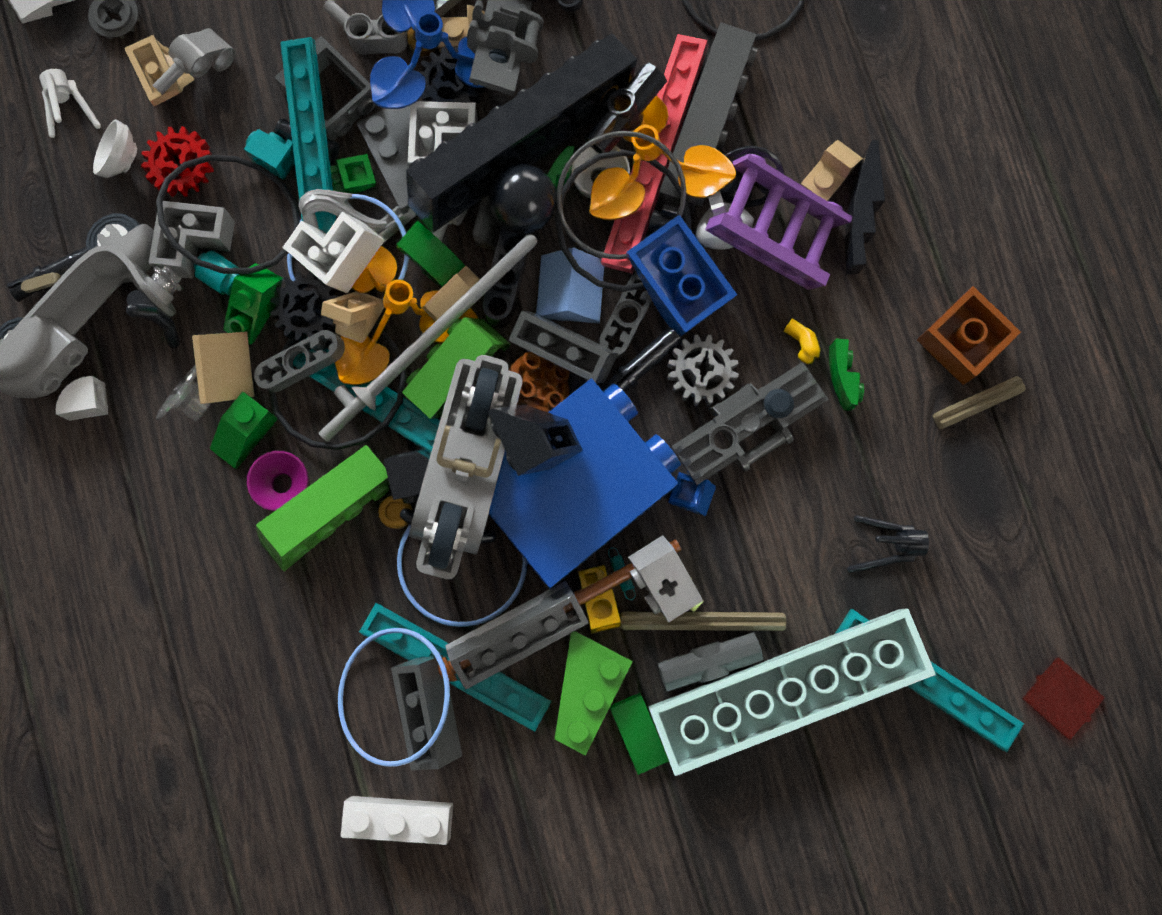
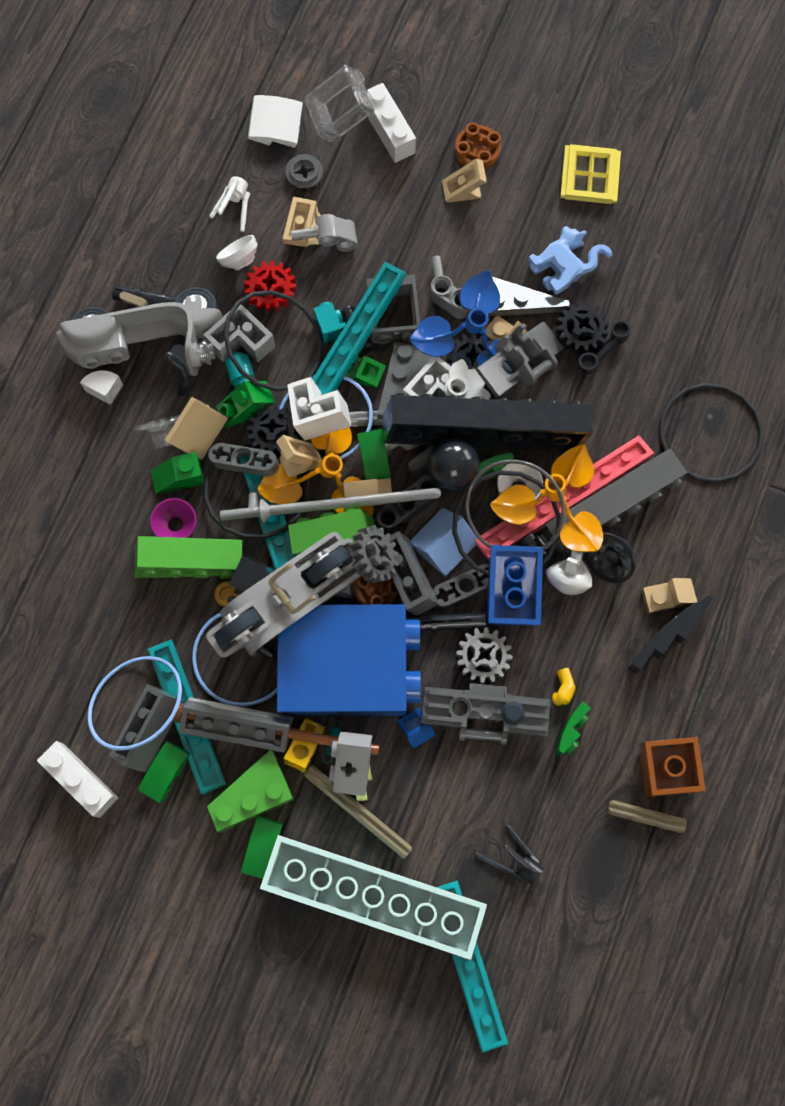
camera: 40 degrees right, 5 degrees down
light grey piece [298,189,388,229] -> none
black slope [487,405,583,476] -> none
black piece [584,63,667,154] -> none
dark grey piece [657,632,763,691] -> none
medium lavender fence [705,153,852,290] -> none
clear red piece [1022,658,1105,740] -> none
none -> green slope [138,740,190,803]
none -> dark grey gear [349,525,399,583]
none -> white plate [444,359,491,399]

